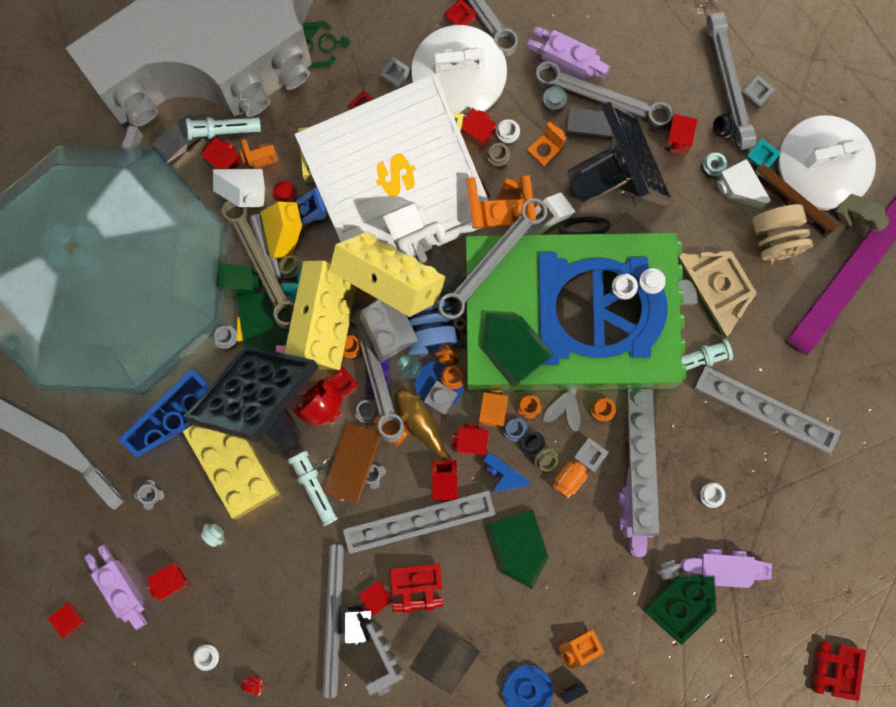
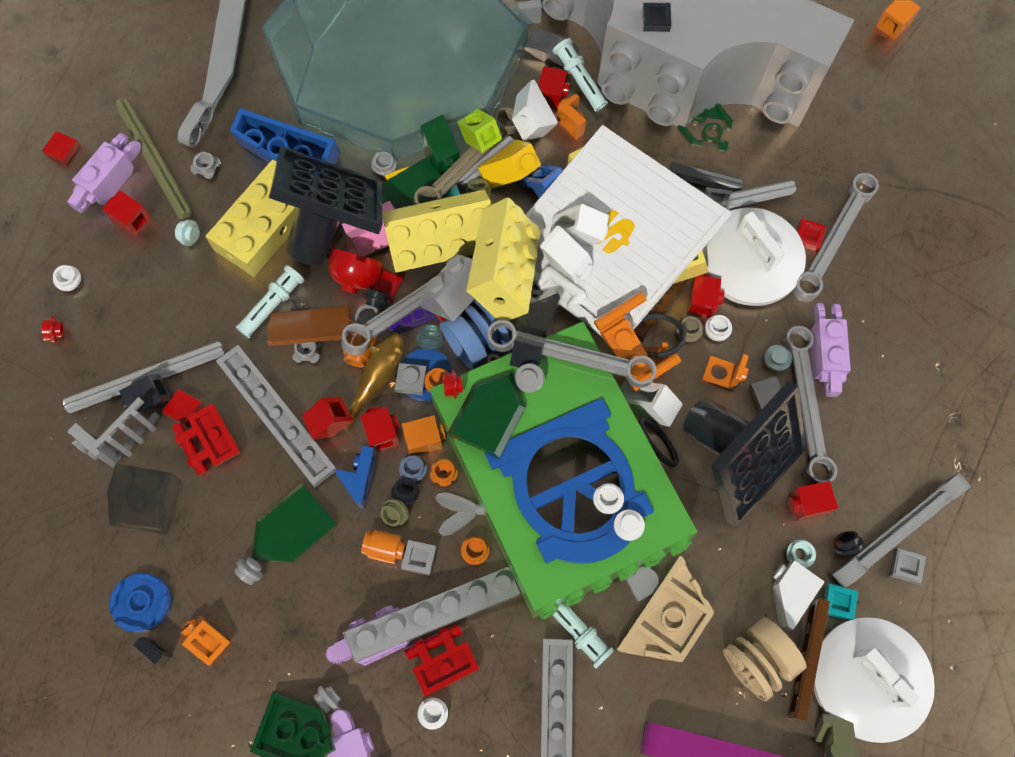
camera: 65 degrees right, 10 degrees down
red plate [272,181,297,202] -> none
orange plate [343,334,362,359] -> none
orange plate [435,344,460,366] -> none
none -> olive axle [116,99,192,220]
none -> light grey plate [234,558,263,585]
none -> black plate [362,287,389,309]
none -> red plate [404,623,479,697]
none -> red plate [443,370,463,399]
none -> lime brick [458,108,502,153]
none -> black tile [510,336,544,368]
none -> light grey plate [515,363,545,393]
none -> white slope [550,204,609,246]
none -> black tyre [634,313,686,358]
none -> black tile [642,3,671,32]
none -> dark grey axle [669,162,743,192]
none -> light grey axle [724,180,796,208]

